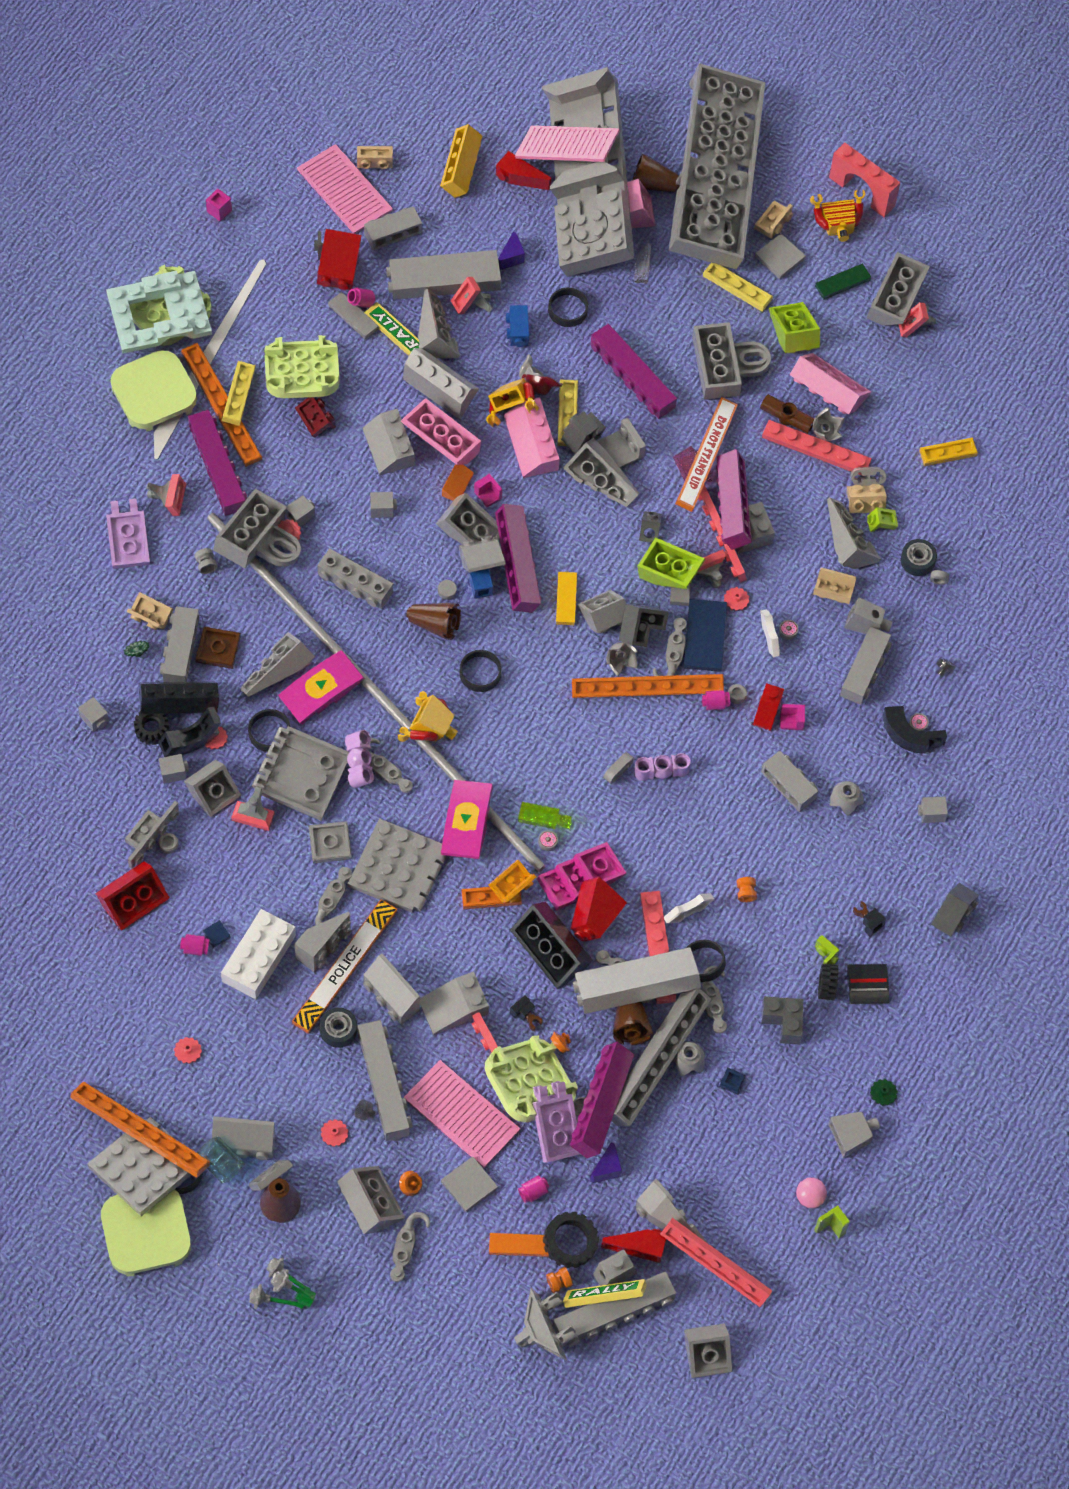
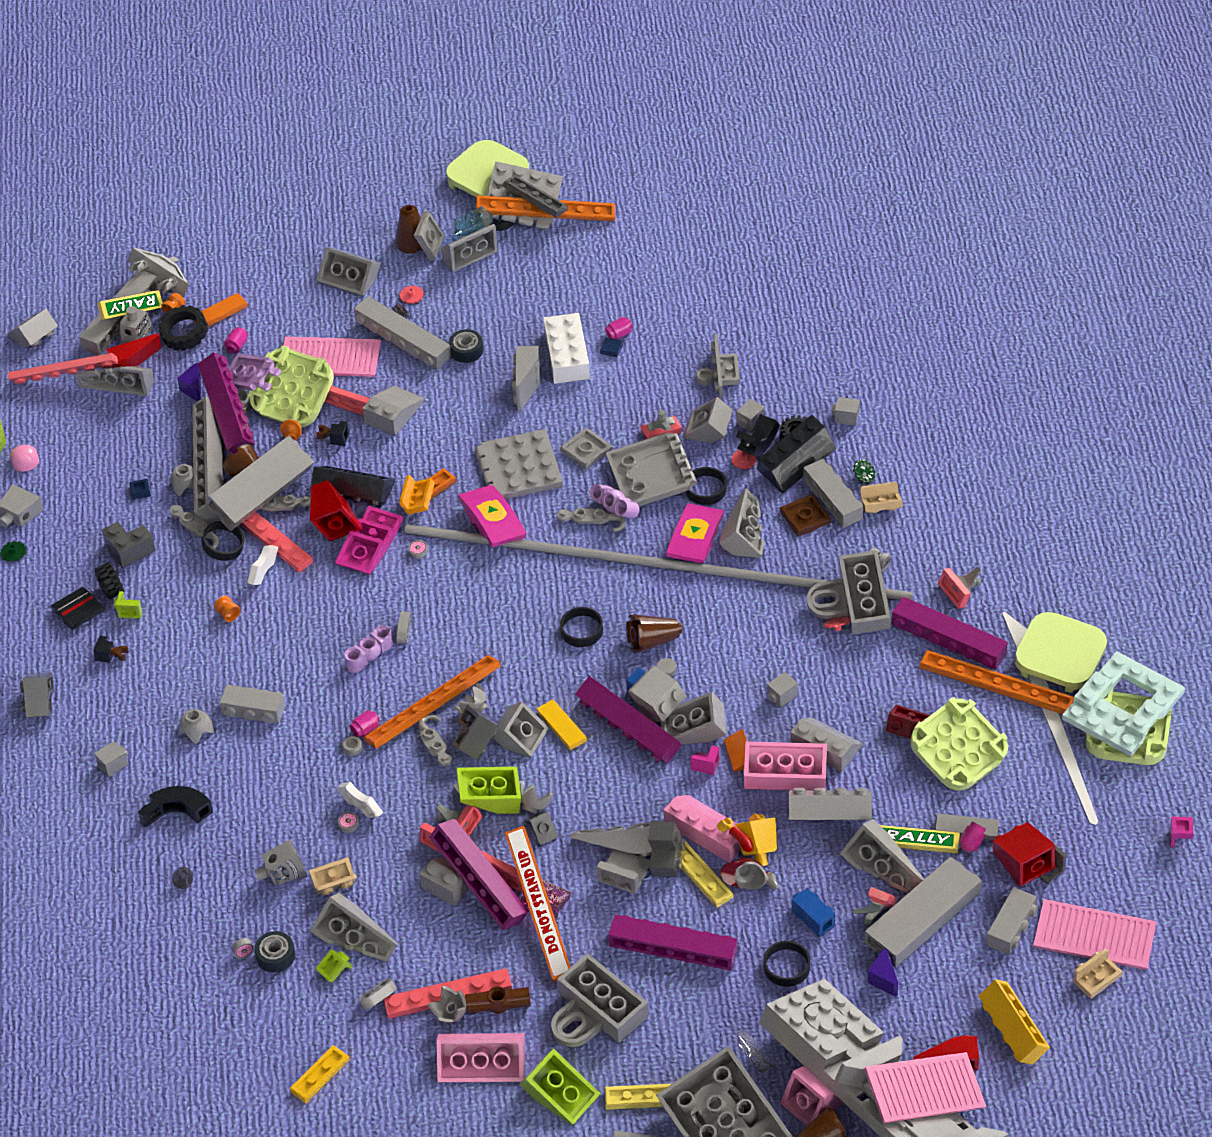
camera: 150 degrees right, 15 degrees down
red slope [95,861,170,931] -> none
lavender tile [106,499,150,569] -> none
coral piece [174,1037,202,1064] -> none
light yellow tile [222,361,256,426] -> none
plant [249,1257,316,1310] -> none
light grey brick [286,495,315,527] -> none
tile [292,899,397,1034] -> none
light grey piece [315,867,352,925] -> none
light grey brick [317,548,393,609] -> none
light grey slope [363,954,420,1025] -> none
light grey piece [390,1212,430,1282] -> none
yellow torso [398,691,458,742] -> none
orange hat [399,1171,422,1196] -> none
light grey tile [441,1156,498,1212] -> none
clear neon green plate [518,802,572,830] -> none
dark blue tile [684,599,727,672] -> none
coral piece [724,587,750,611] -> none
red slope [753,683,784,731] -> none
dark pink panel [780,704,805,730] -> none
light grey brick [840,627,892,705] -> none
tan bracket [846,484,887,513] -> none
tile [909,713,929,732] -> none
none -> dark grey tile [503,175,568,218]
none -> light grey piece [520,781,553,814]

